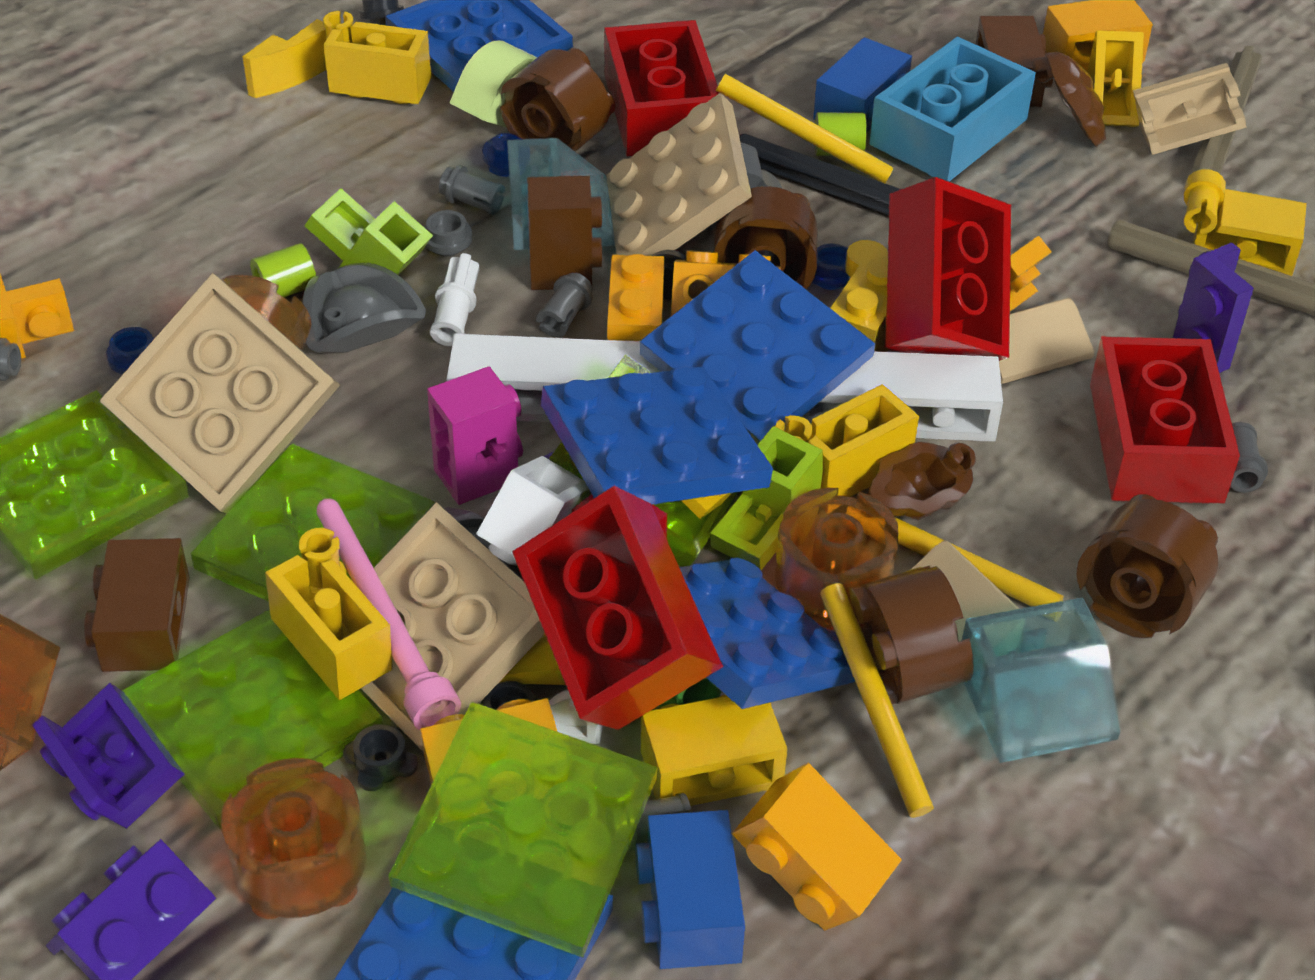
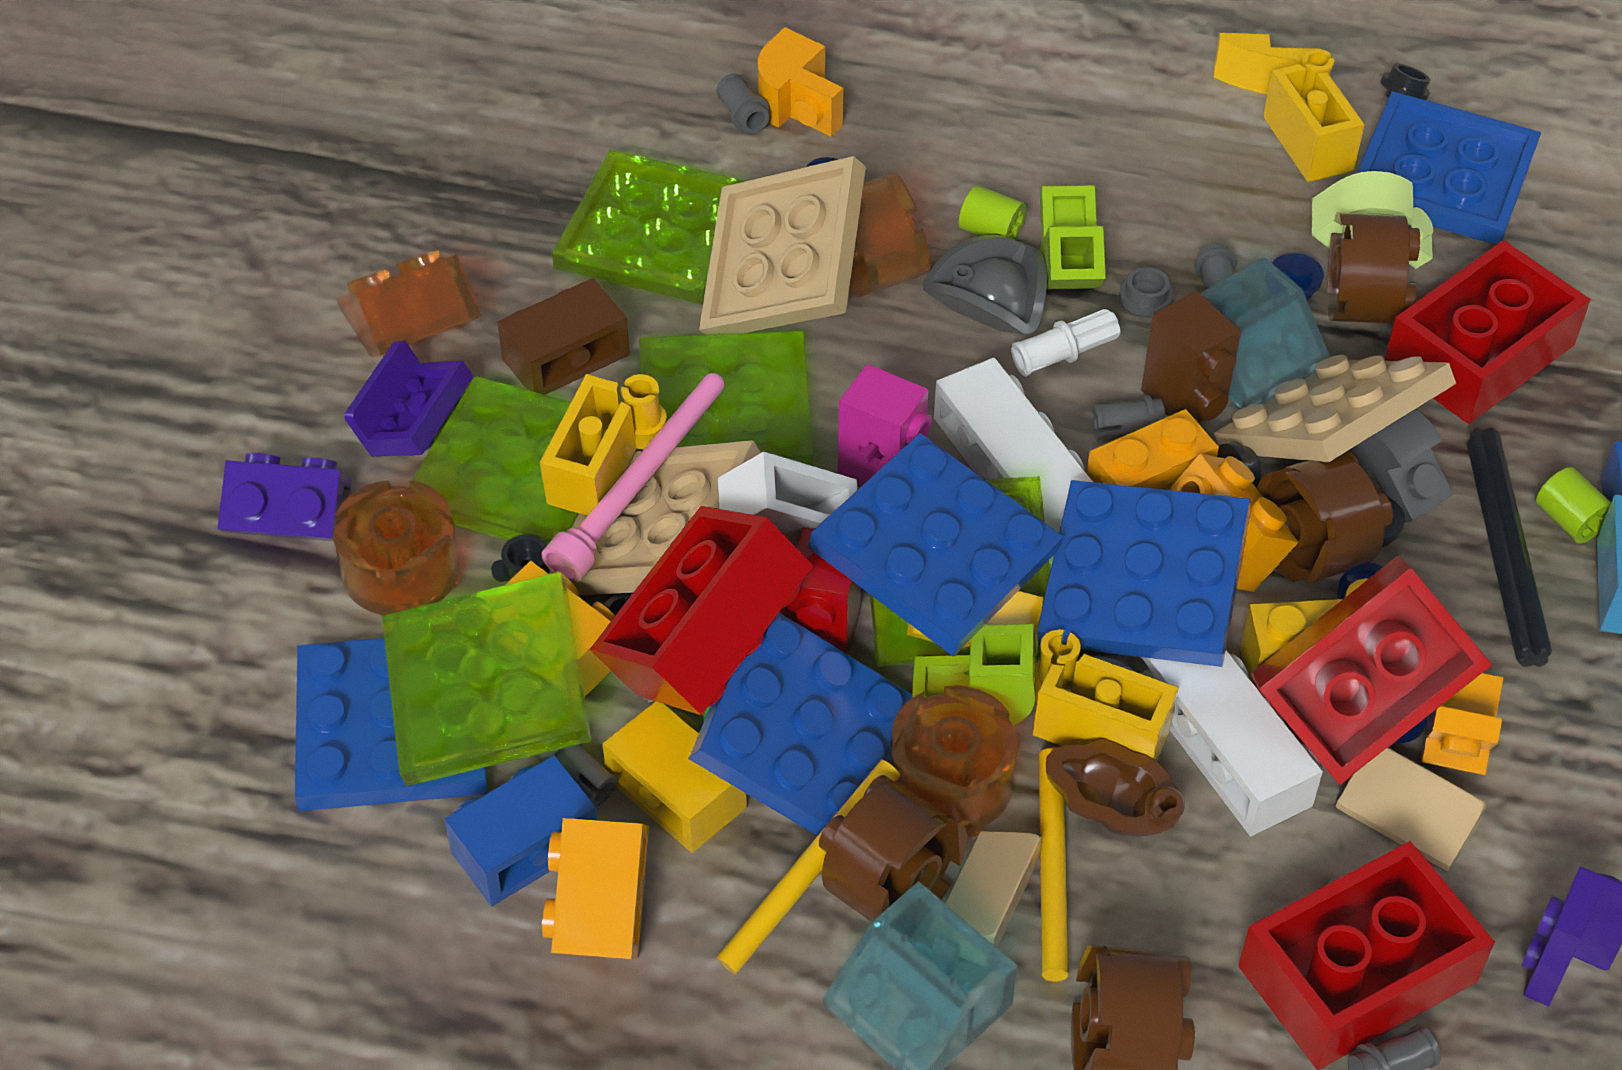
camera: 60 degrees right, 5 degrees up
yellow bar [716,73,894,183] -> none

